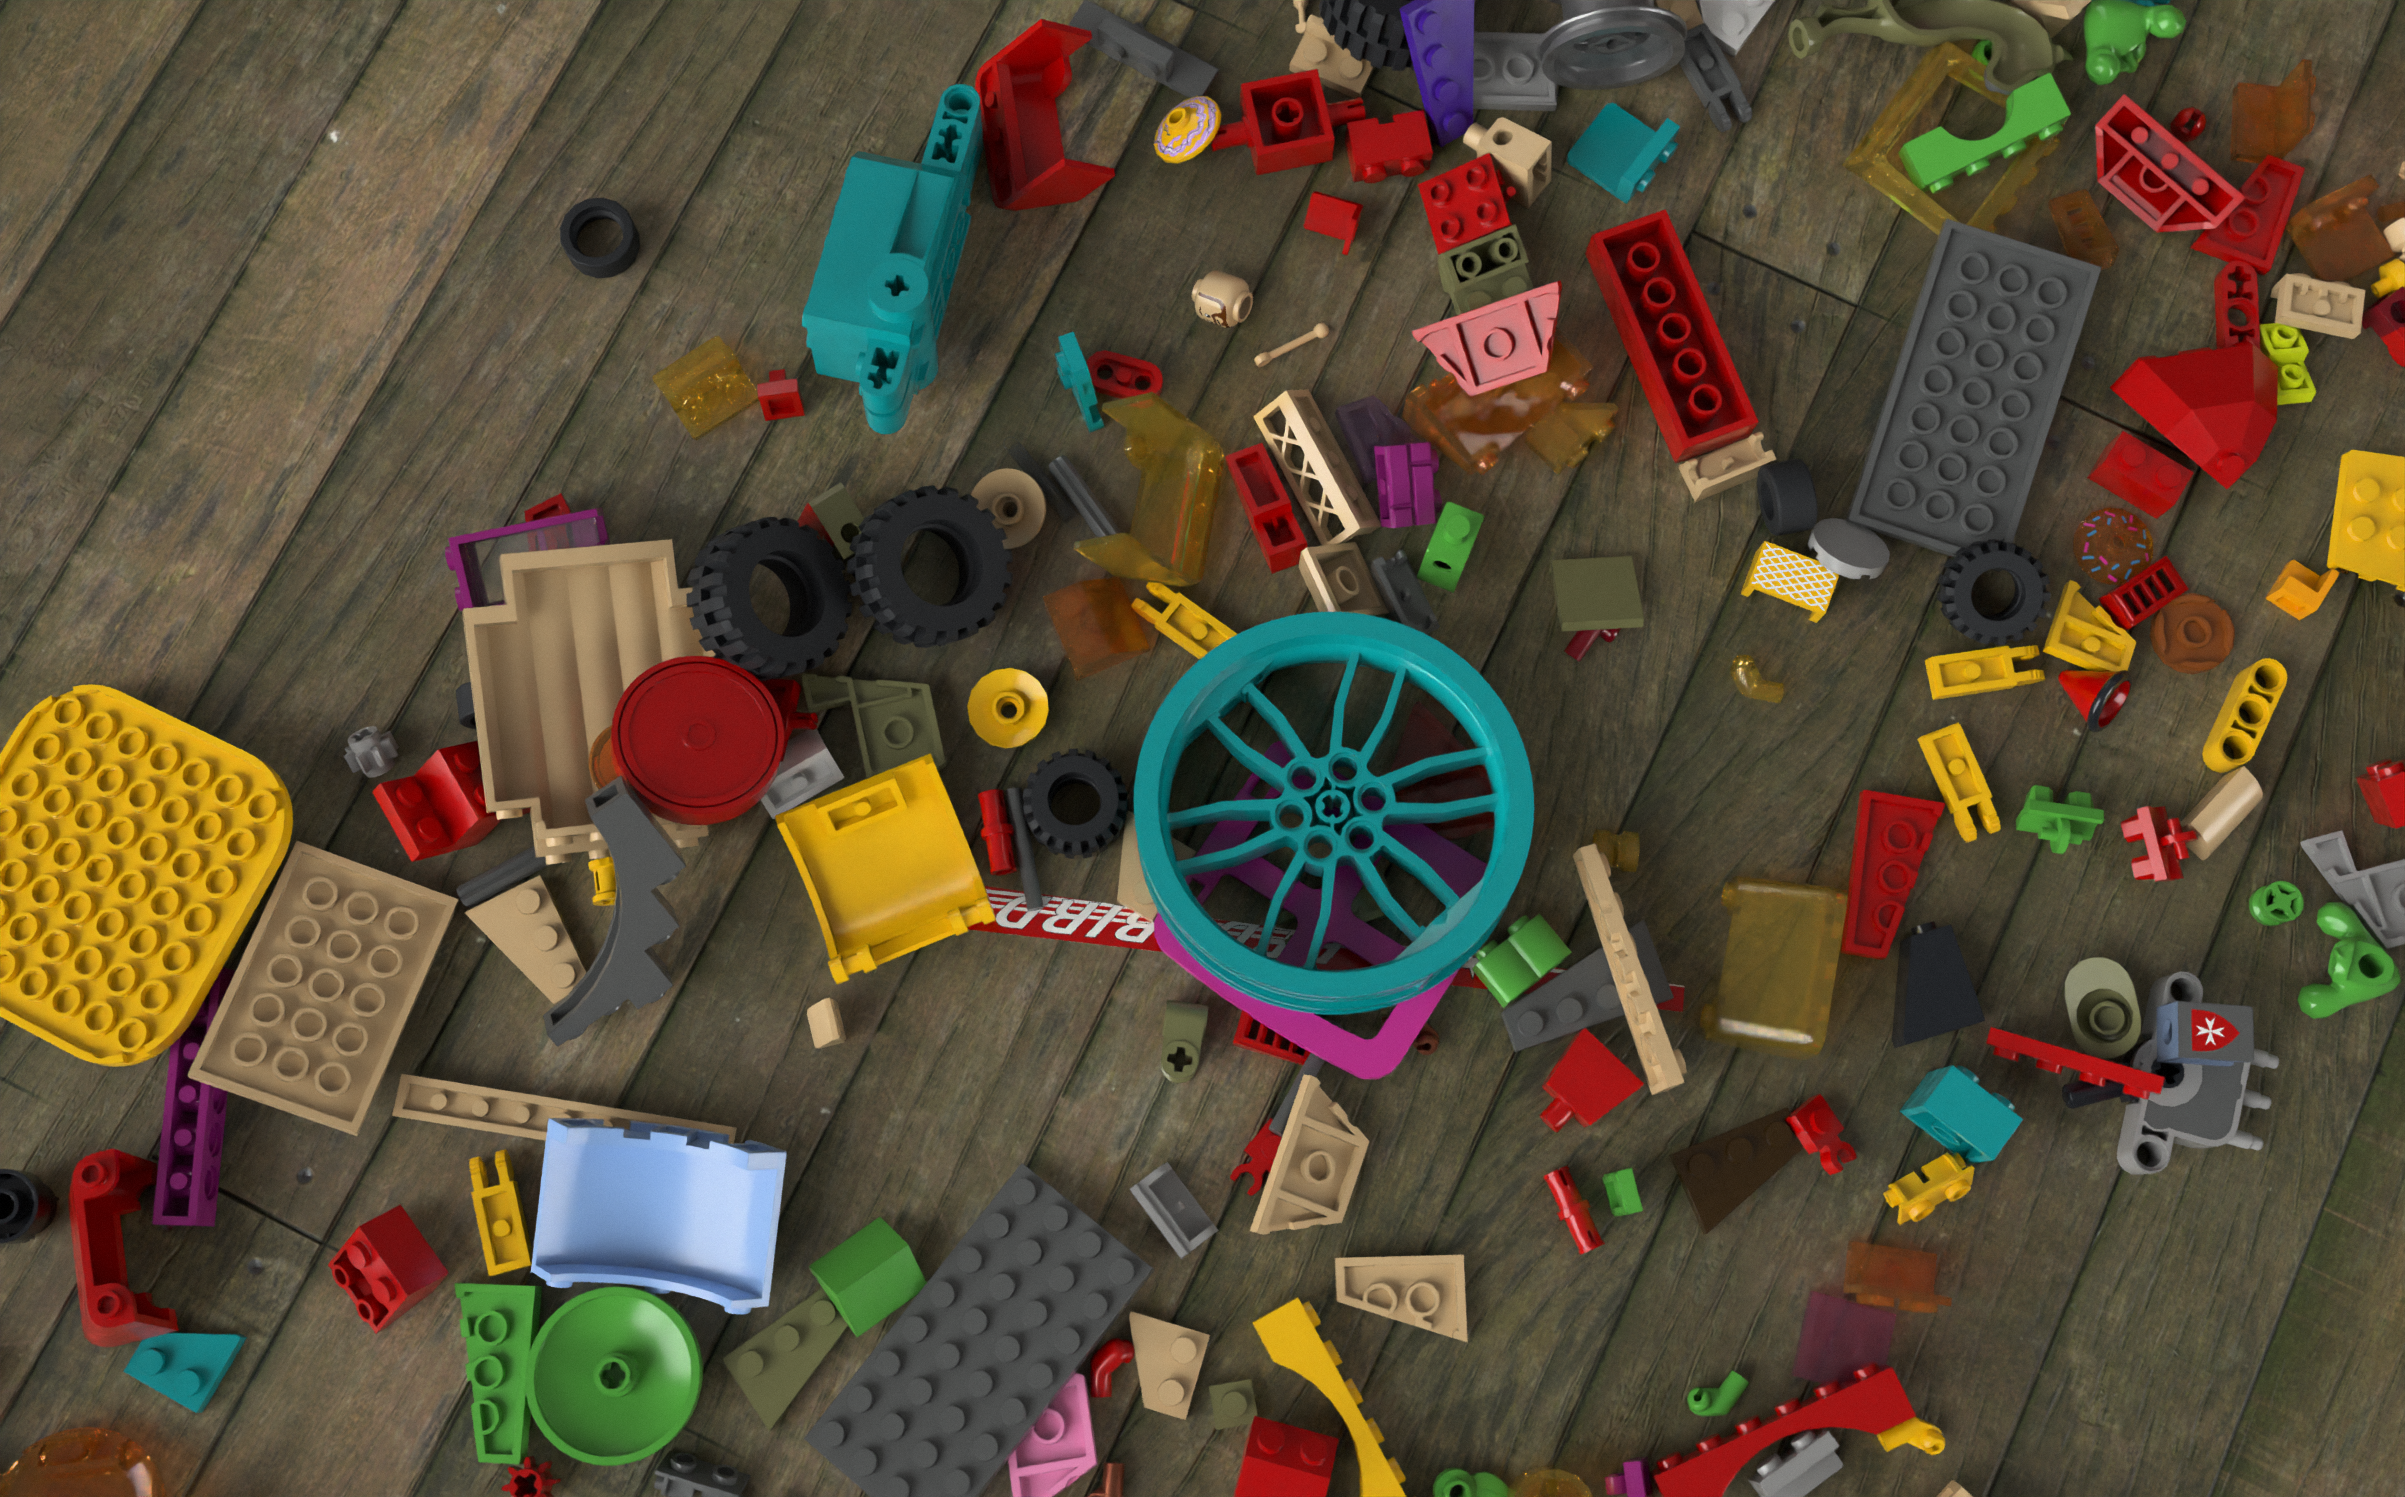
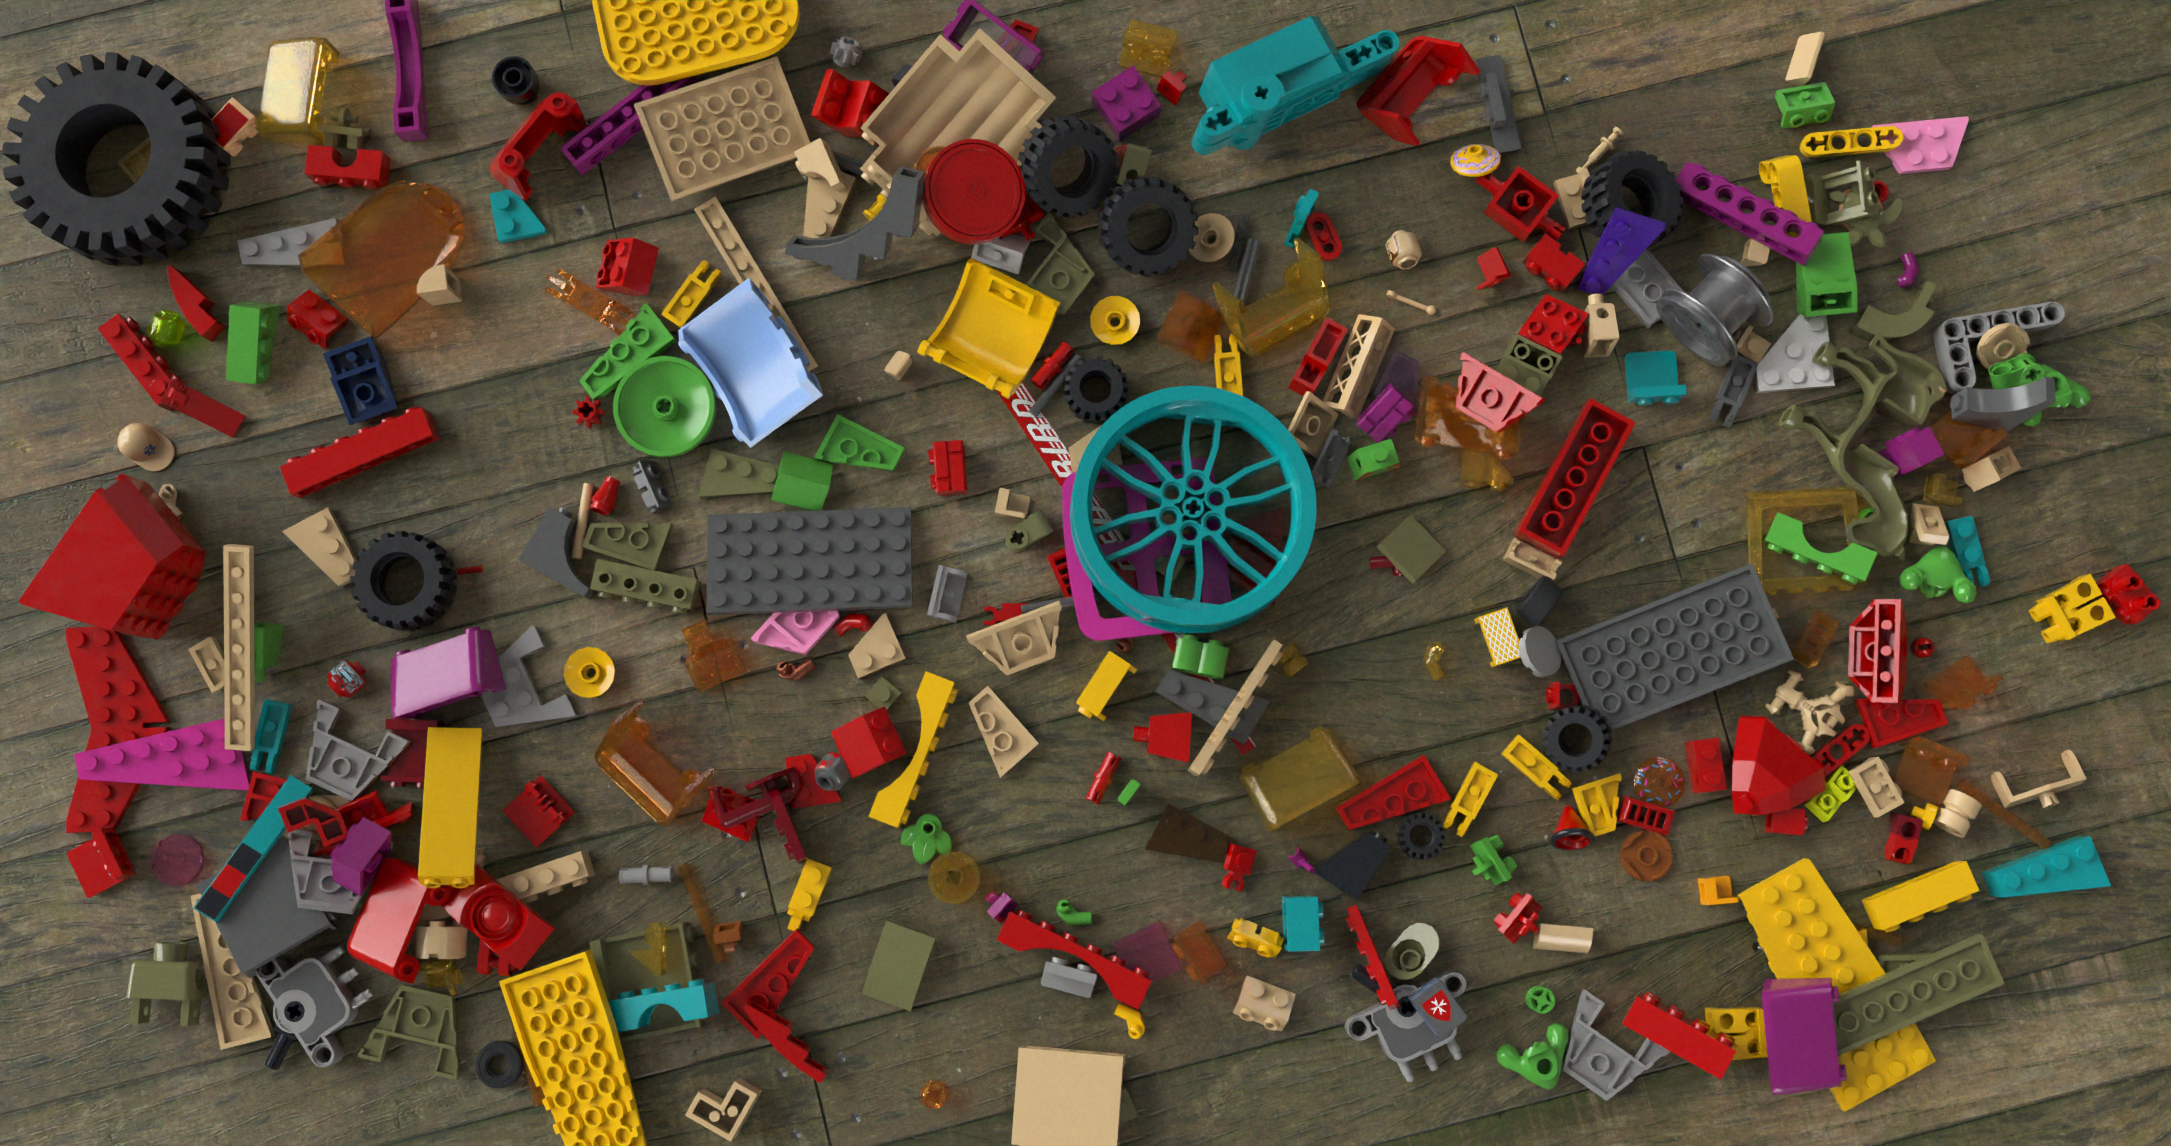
camera: 55 degrees right, 5 degrees up
yellow beam [2202,658,2288,773] -> none
none -> clear orange piece [545,269,633,335]
none -> tan arch [795,138,848,192]
none -> bright green wing [814,414,906,472]
none -> red brick [928,440,968,496]
none -> tan panel [995,488,1030,521]
none -> yellow brick [1076,651,1137,721]
none -> magenta brick [1092,65,1161,141]
none -> tan bracket [1233,976,1296,1031]
none -> magenta hand [1287,847,1315,874]
none -> black tyre [1397,813,1446,860]
none -> red bracket [1545,682,1579,710]
none -> tan piece [1765,670,1854,756]
none -> red brick [1765,808,1808,836]

